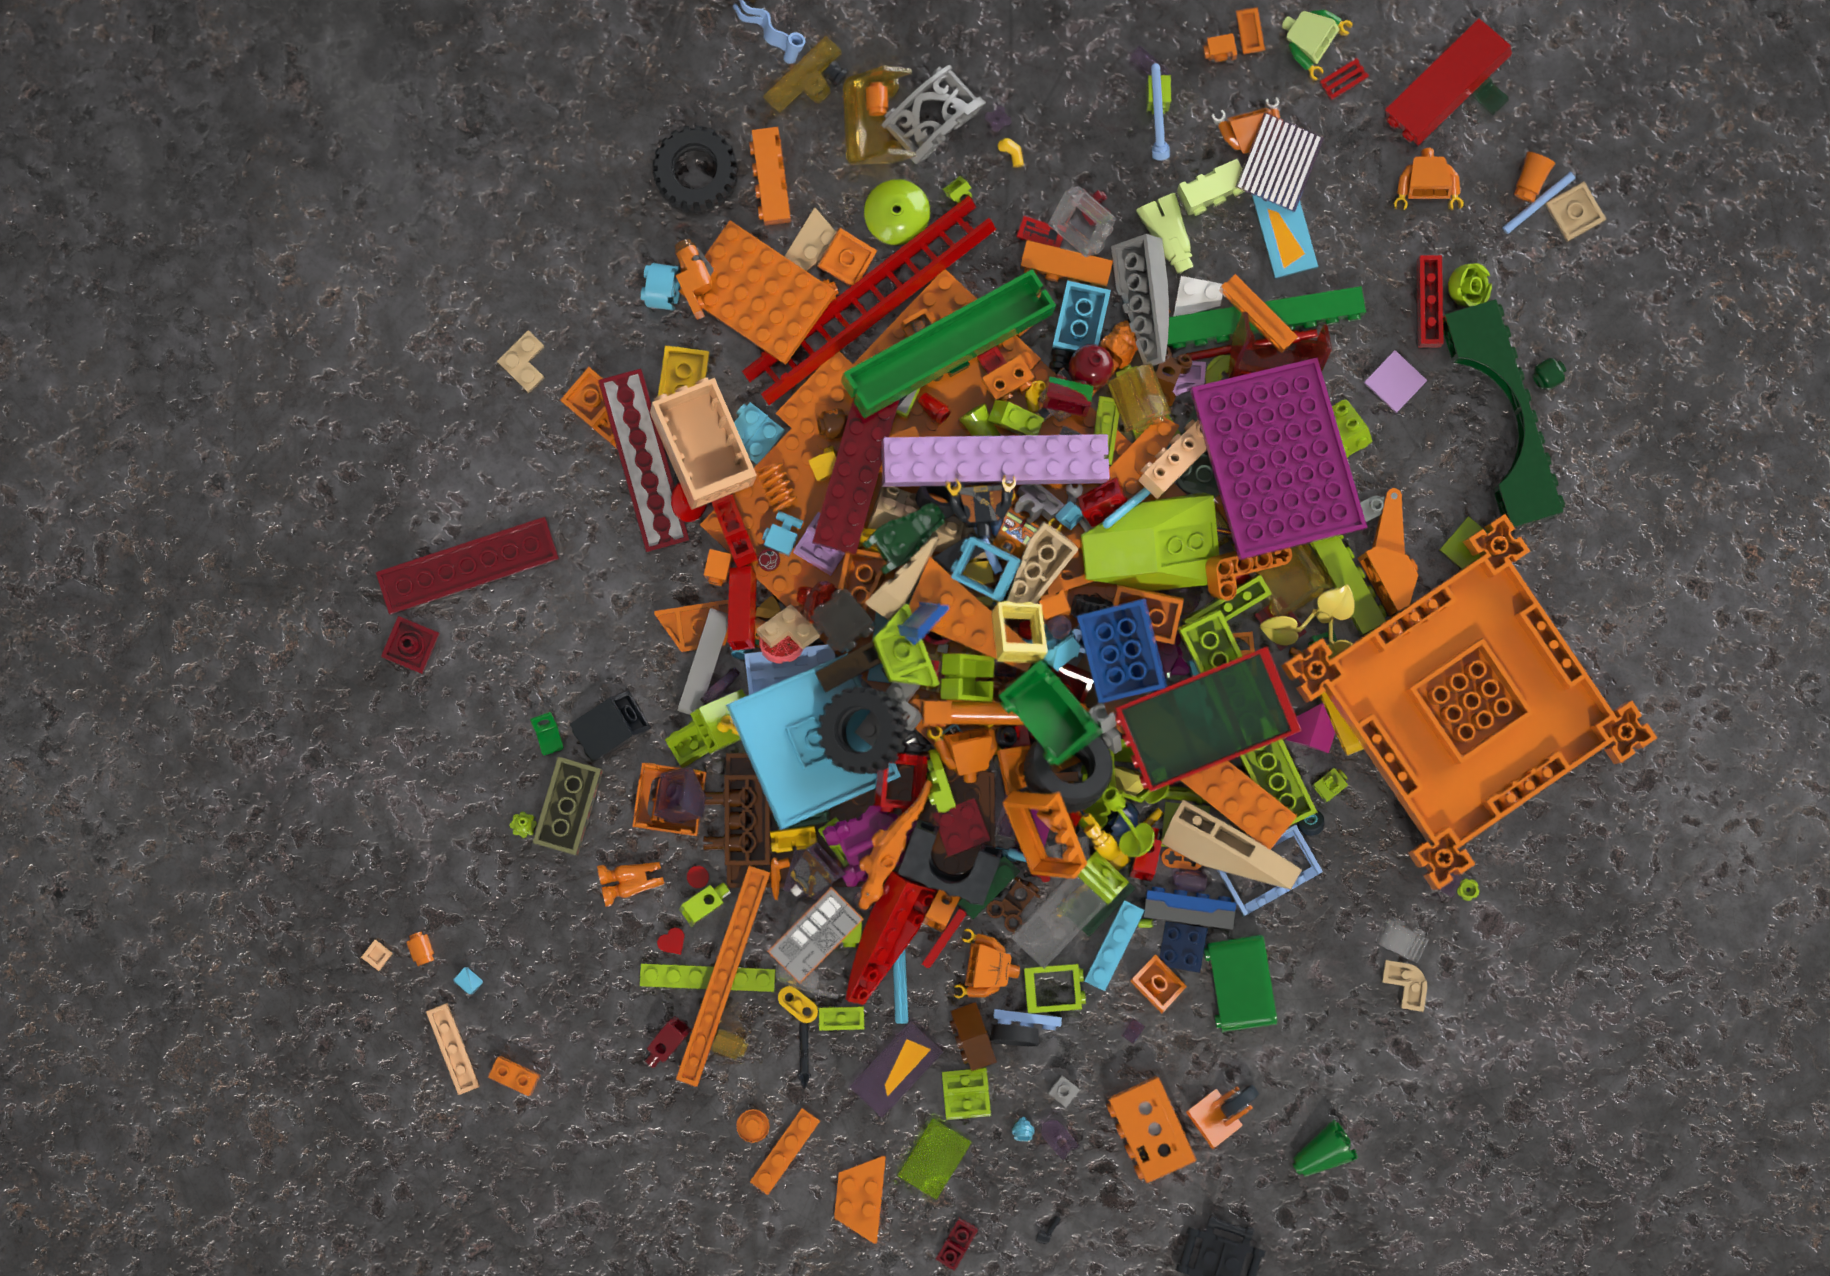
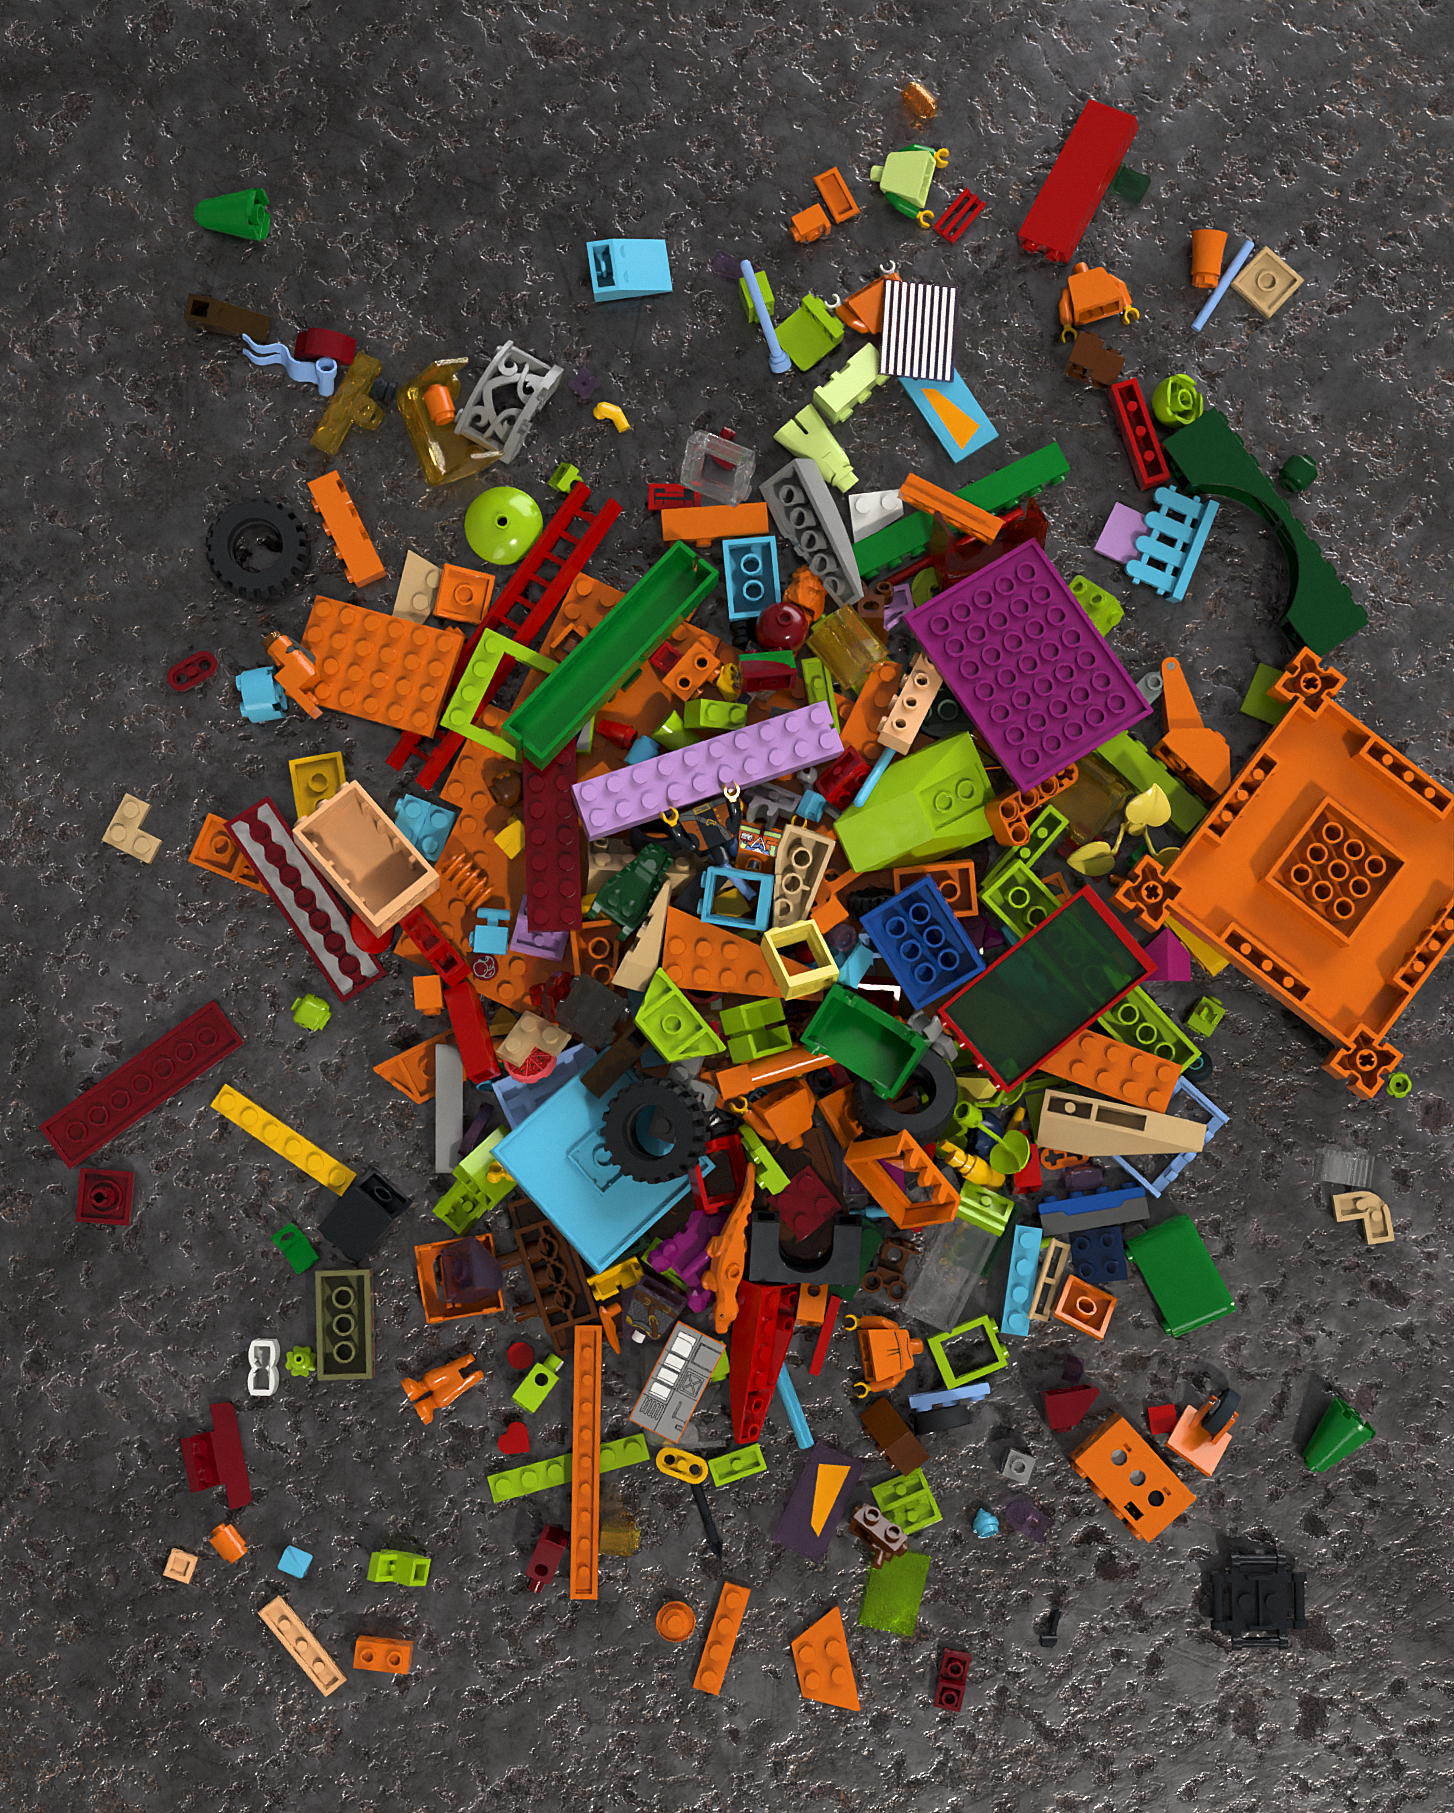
camera: 25 degrees left, 0 degrees up
blue slope [898,602,949,645] -> none
none -> dark red plate [167,651,218,692]
none -> dark red plate [180,1402,252,1510]
none -> yellow plate [210,1084,358,1197]
none -> white brick [248,1338,280,1396]
none -> lime head [290,993,332,1032]
none -> dark red brick [294,328,357,366]
none -> lime brick [367,1549,431,1586]
none -> lime hinge [439,628,559,764]
none -> medium azure slope [586,239,673,302]
none -> medium azure brick [624,735,660,767]
none -> lime bracket [774,293,844,372]
none -> reddish brown brick [848,1503,910,1569]
none -> tan window [1027,1238,1071,1322]
none -> dark red slope [1039,1383,1099,1433]
none -> reddish brown brick [1062,331,1126,392]
none -> medium azure fence [1124,485,1220,603]
none -> red tile [1146,1403,1177,1435]

